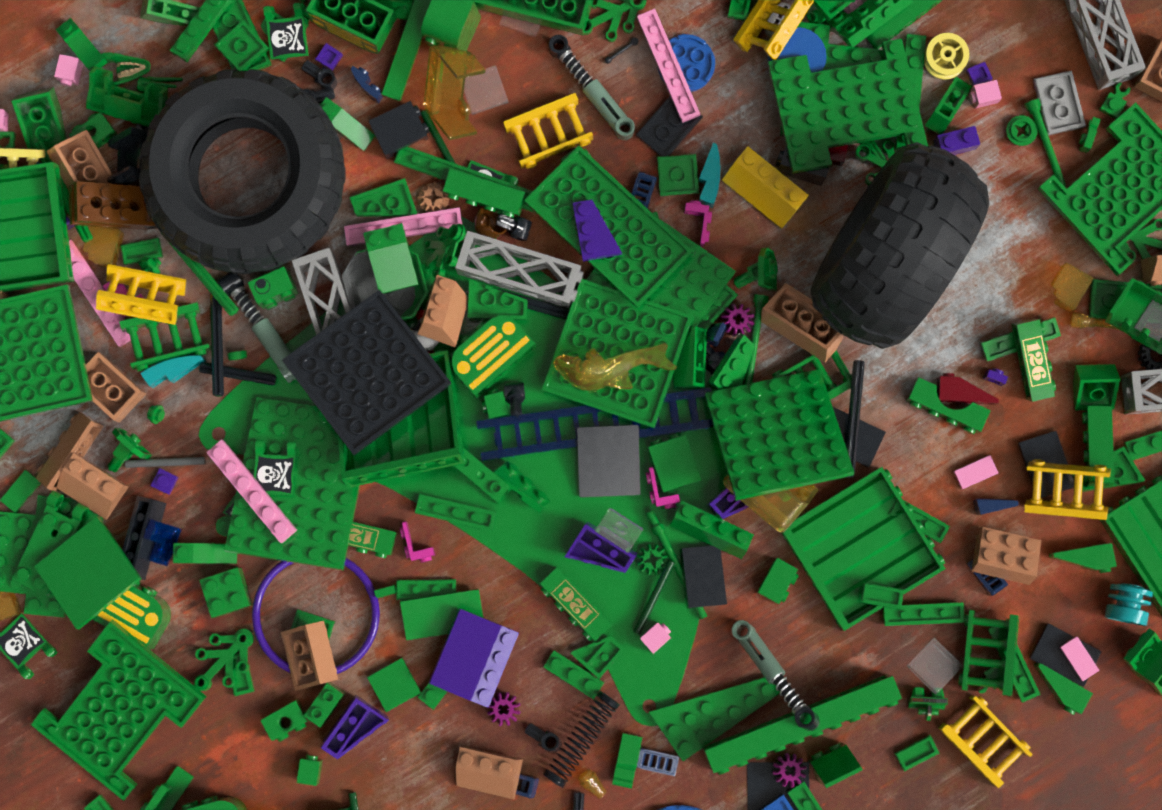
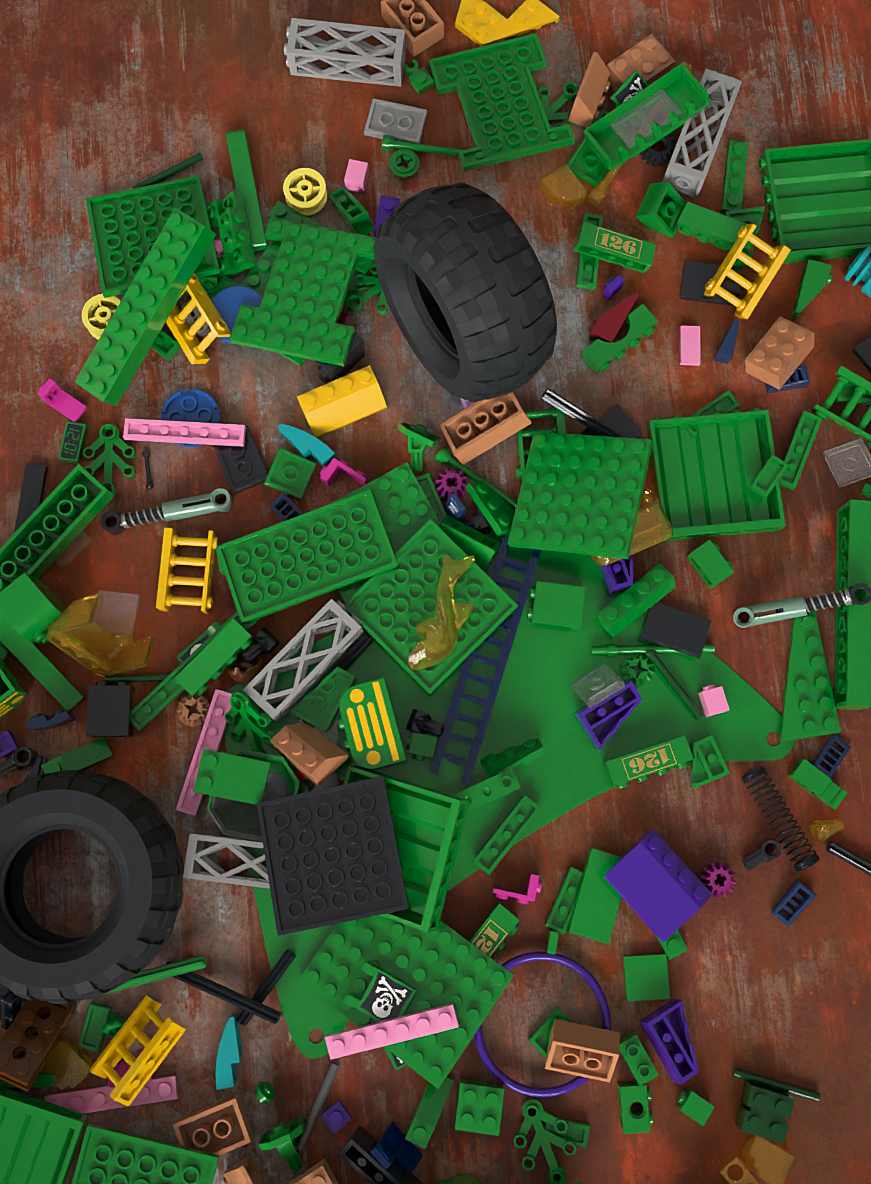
camera: 65 degrees left, 5 degrees down
green fence [119,302,210,372] -> none
green plate [216,516,231,536] -> none
piece [217,272,295,383] -> none
green tile [227,350,247,361] -> none
green brick [248,266,299,310] -> none
green wing [350,178,418,217] -> none
nougat slope [456,746,523,799] -> none
green plate [544,650,604,699] -> none
dark purple wing [573,199,622,262] -> none
black piece [577,425,640,497] -> none
dark pink bracket [646,467,680,509] -> none
dark purple plate [966,62,993,86] -> none
green plate [1078,117,1101,153] -> none

